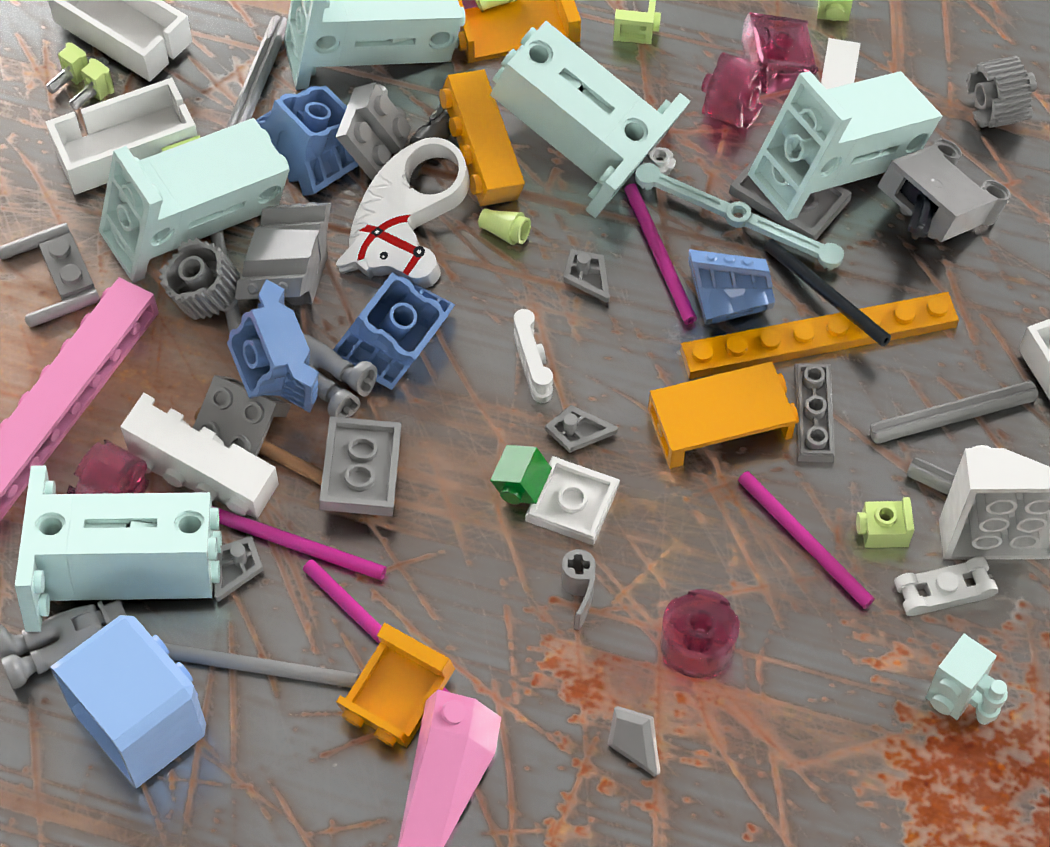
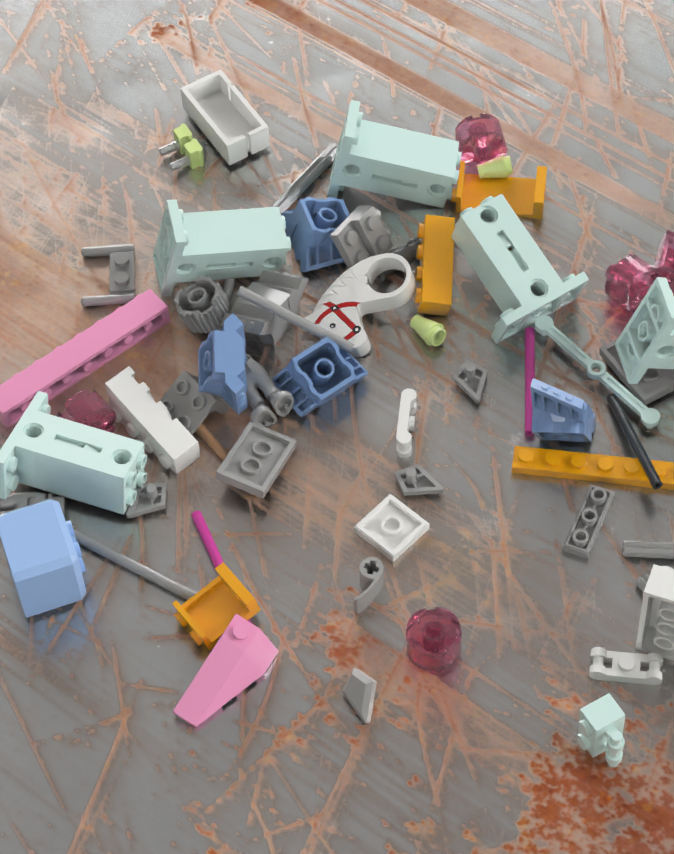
camera: 25 degrees right, 5 degrees down
white piece [46,78,198,195] -> none
dark pink piece [212,506,387,581] -> none
green brick [490,445,552,505] -> none
yellowish green bracket [613,0,661,44] -> none
white plate [643,147,676,176] -> none
light orange panel [648,361,799,469] -> none
dark pink piece [738,471,875,609] -> none
yellowish green brick [856,497,915,548] -> none
none -> light grey piece [236,286,354,353]

